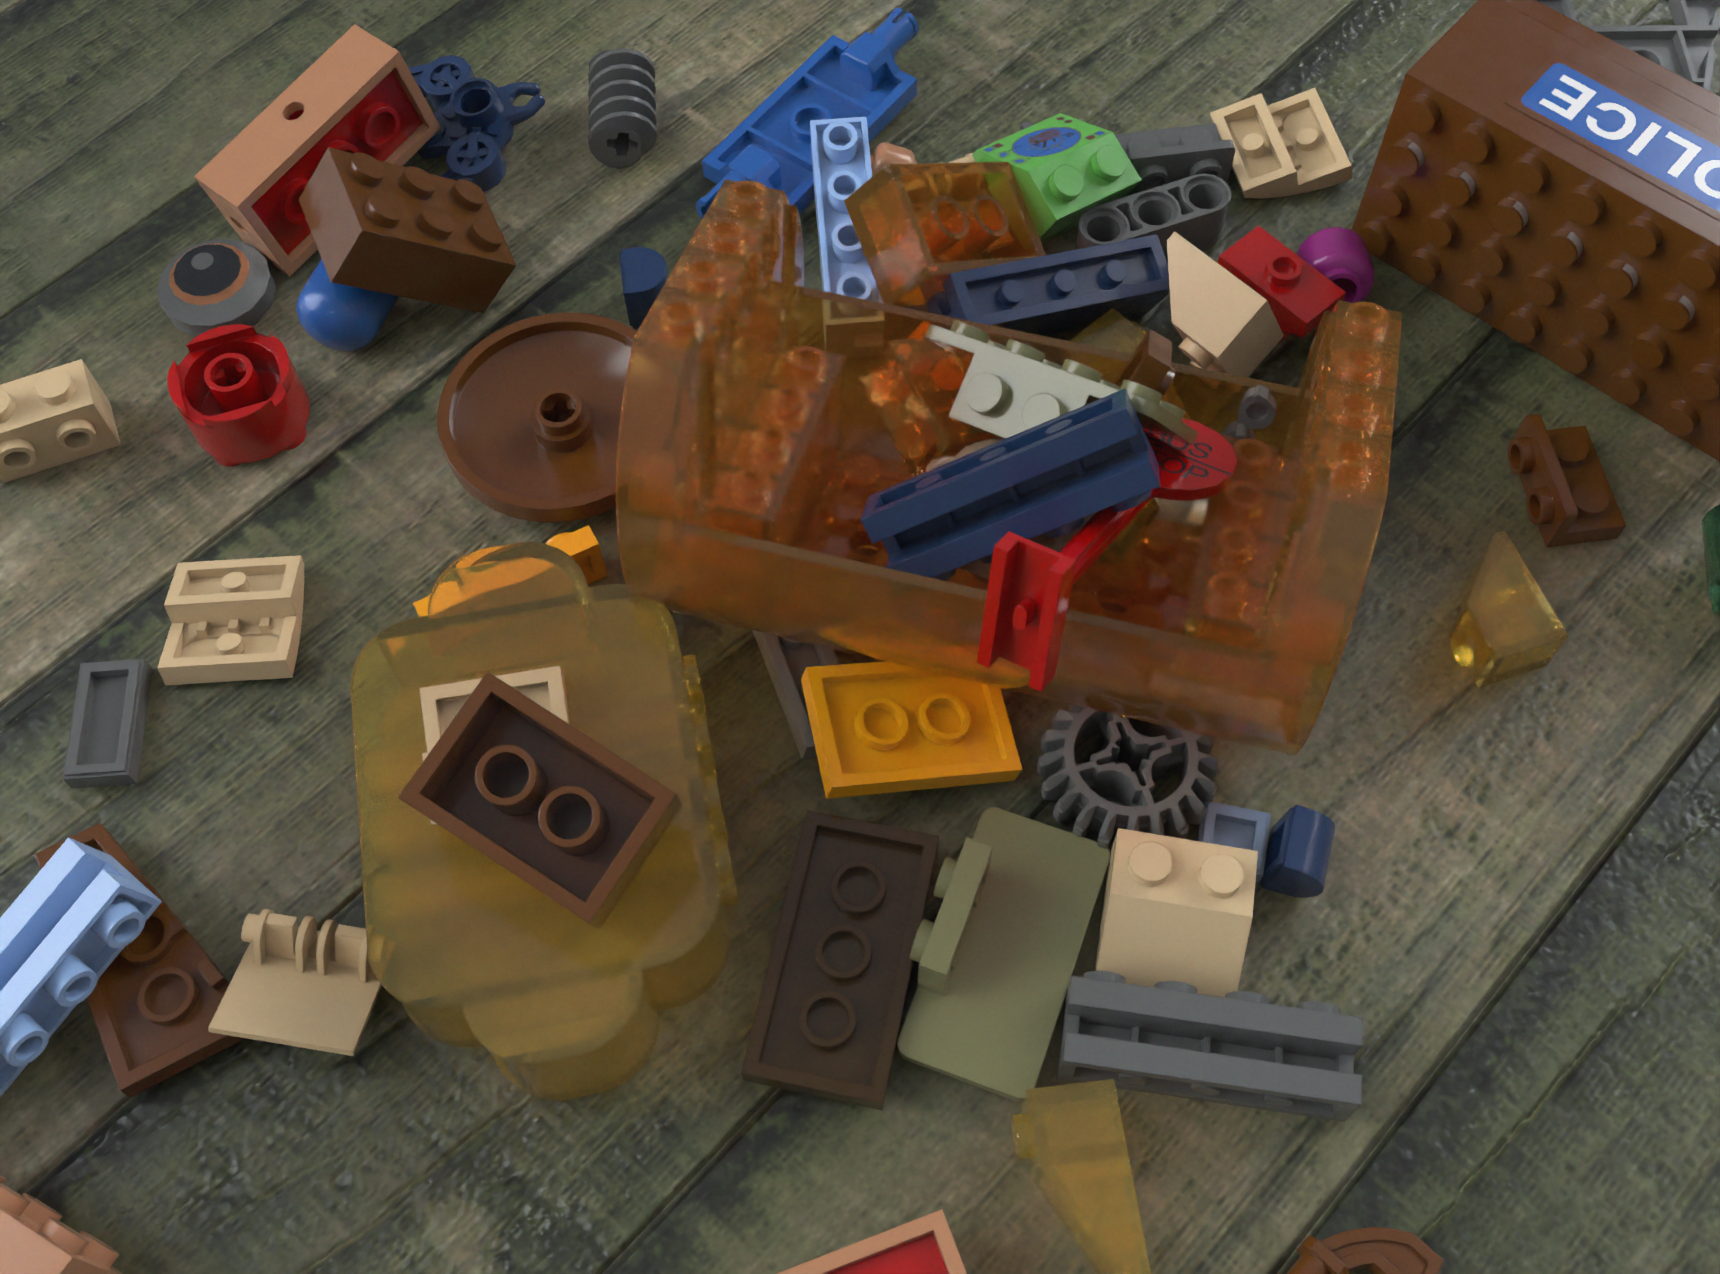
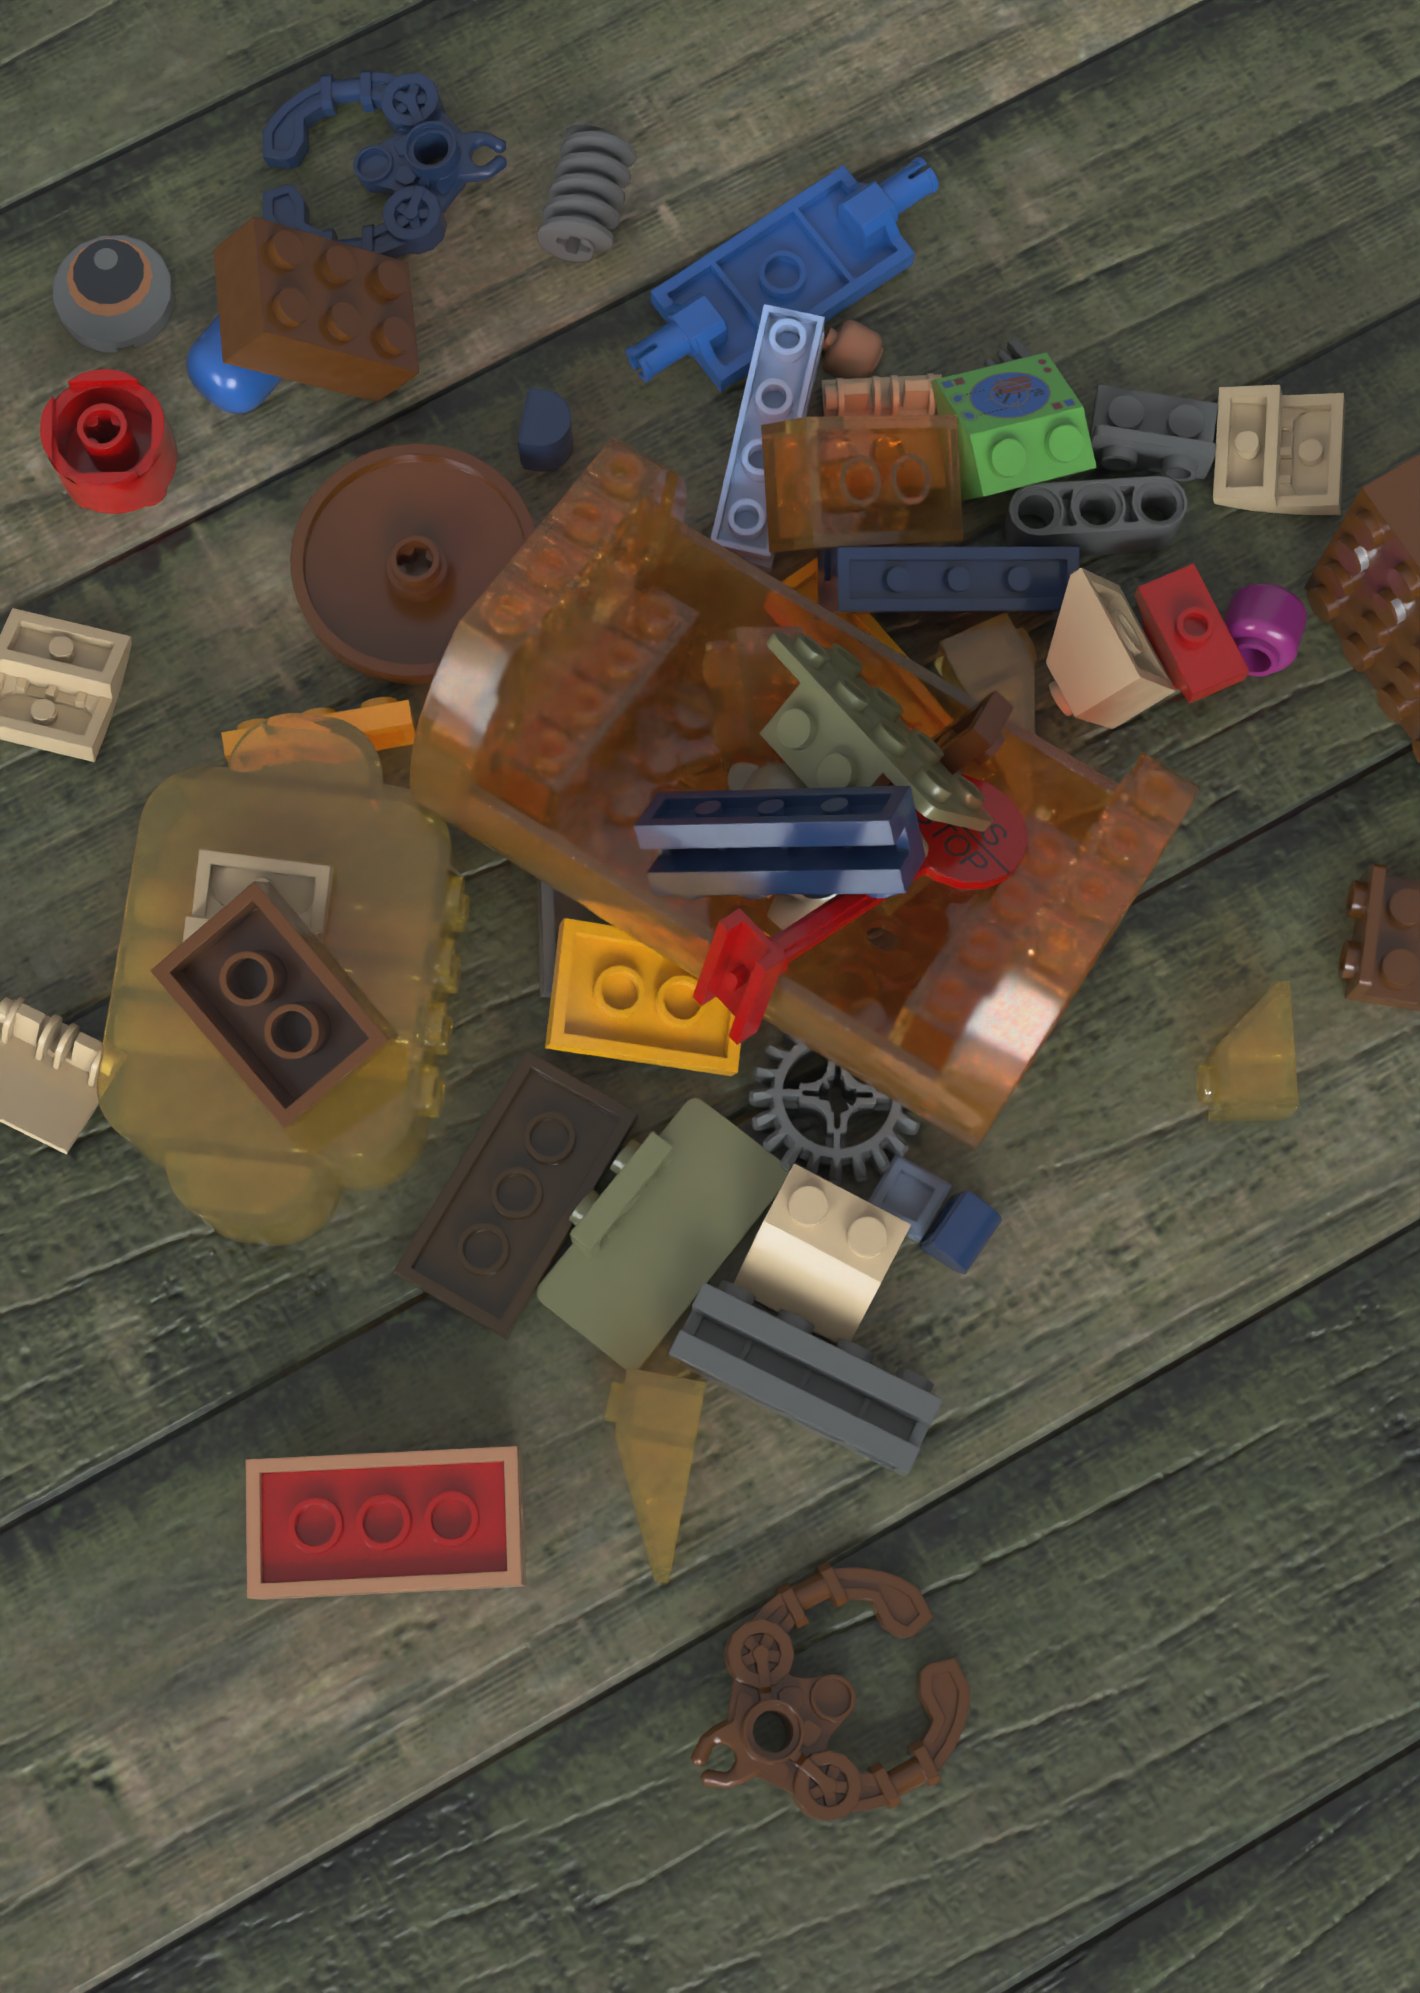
camera: 15 degrees right, 15 degrees up
nougat brick [194,24,441,277] -> none
dark grey piece [1220,384,1277,465] -> none

